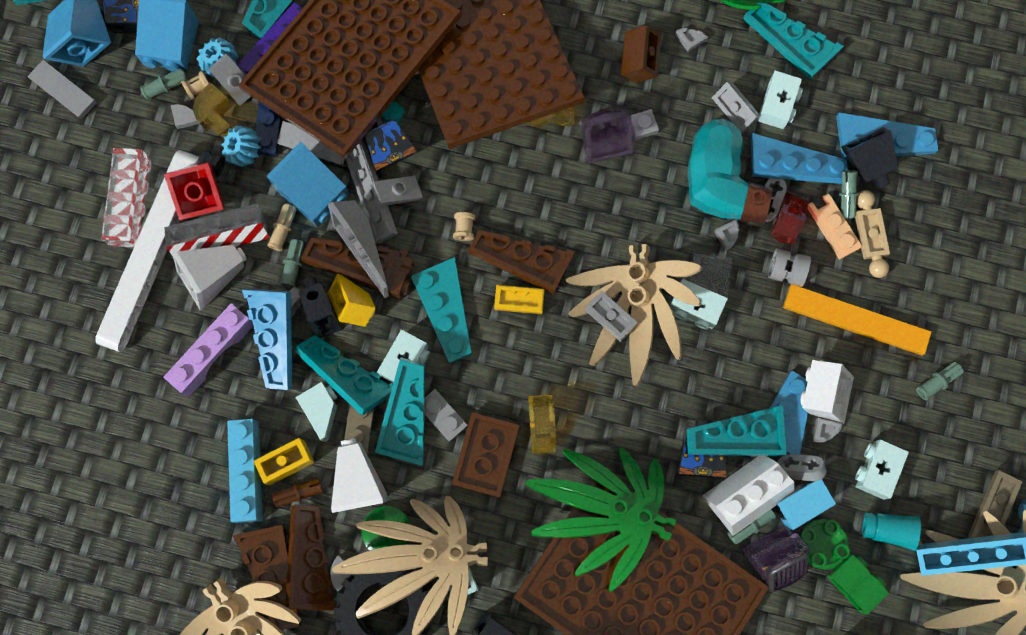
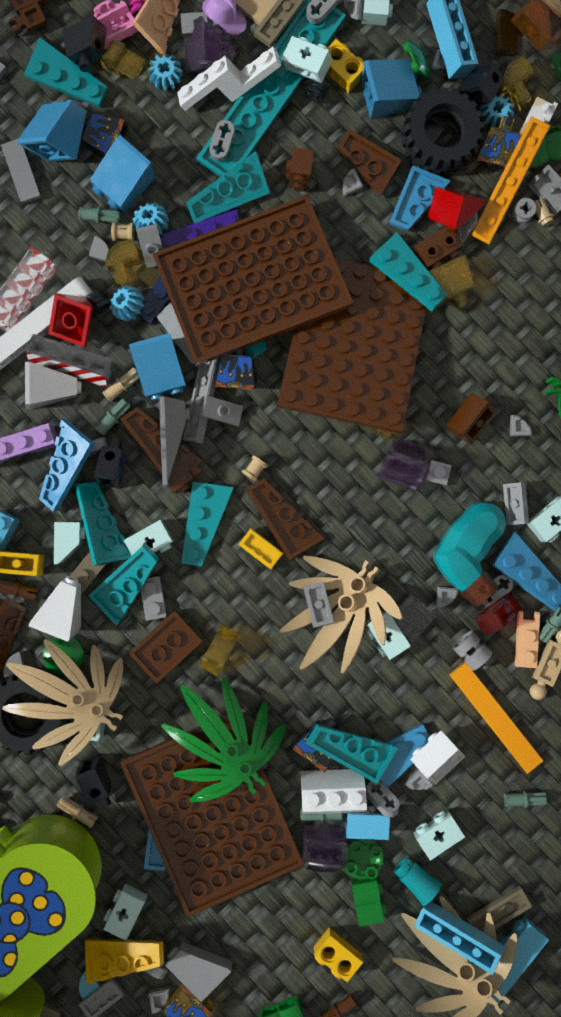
camera: 25 degrees right, 10 degrees up
yellow slope [328,274,375,327] -> none

